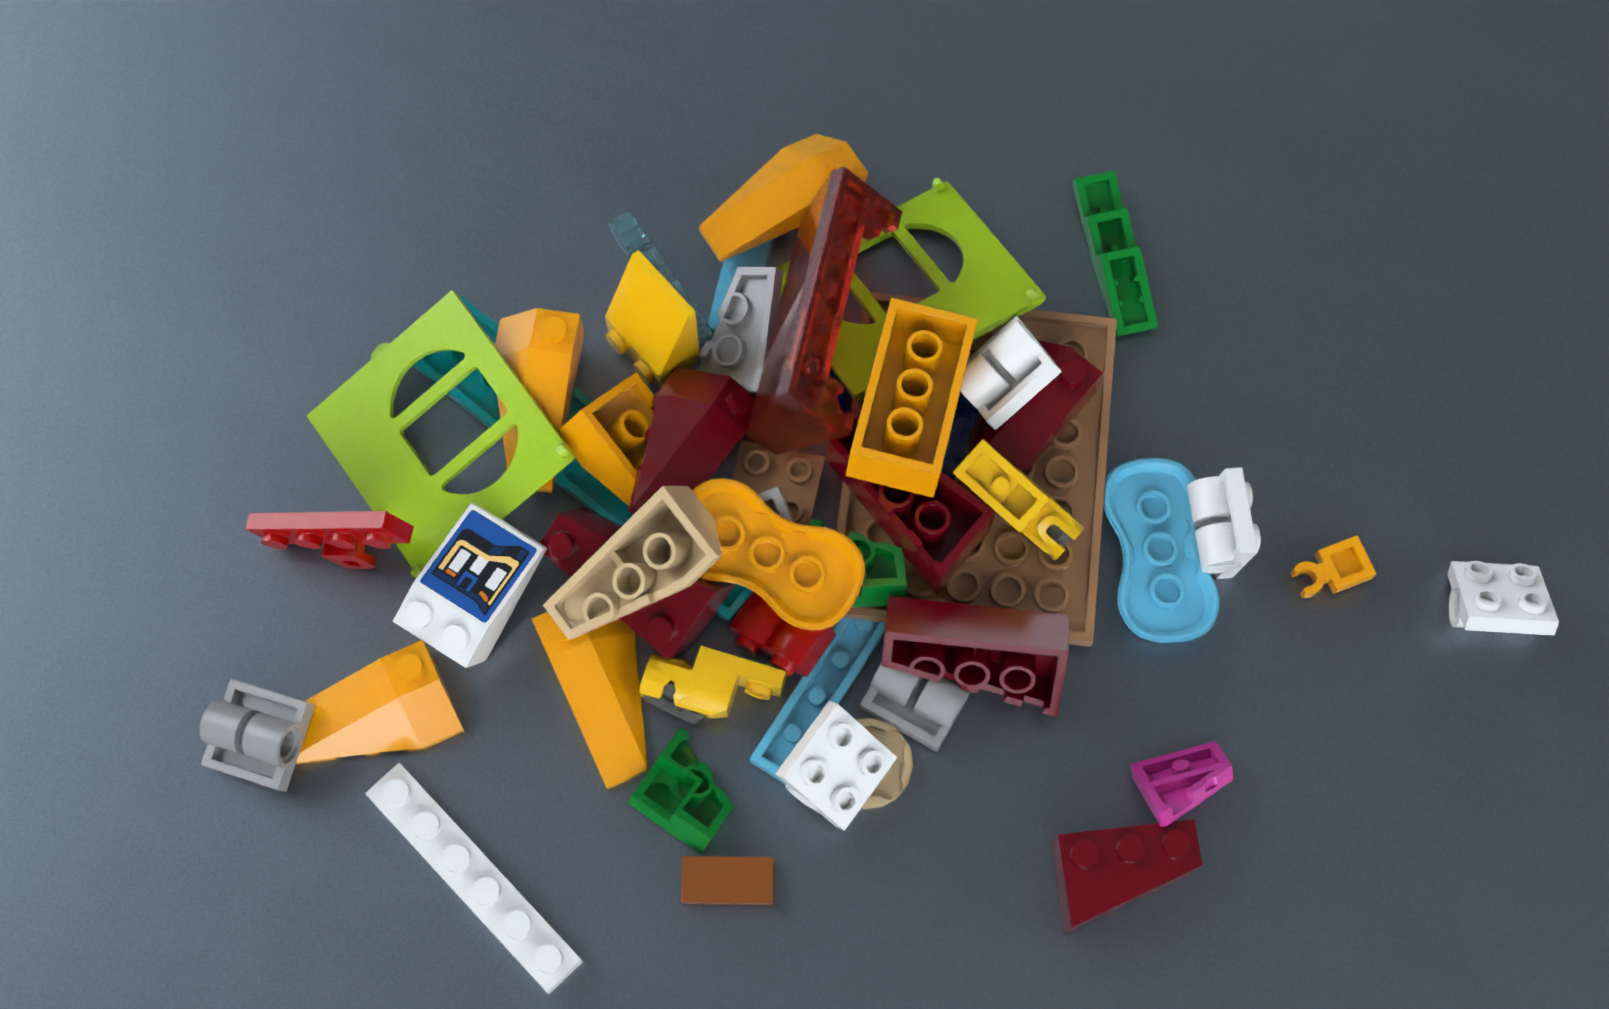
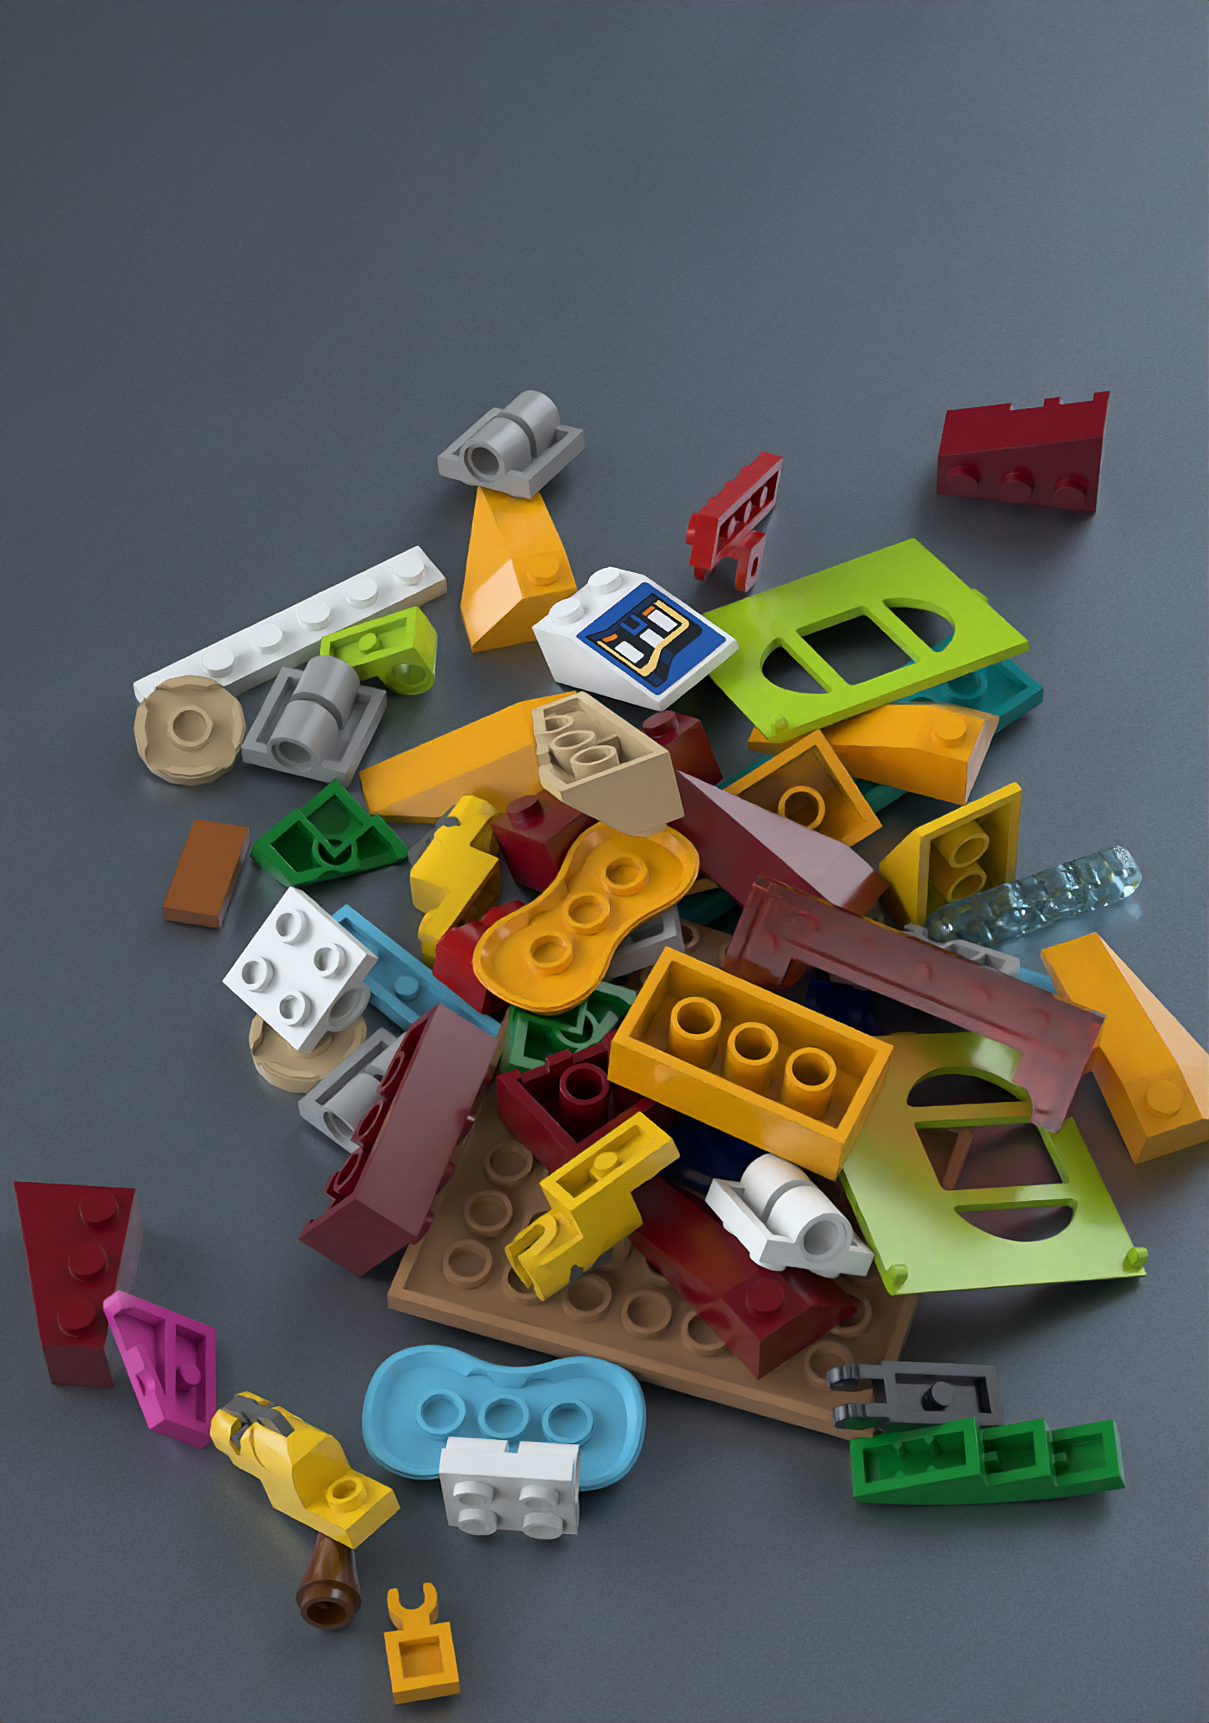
camera: 105 degrees right, 20 degrees down
none -> tan tile [133,675,247,786]
none -> yellow plate [210,1391,400,1549]
none -> light grey plate [241,655,388,788]
none -> reddish brown cone [296,1532,362,1630]
none -> lime plate [319,606,438,695]
none -> black hinge [826,1361,1005,1432]
none -> dark red wedge [936,391,1110,512]

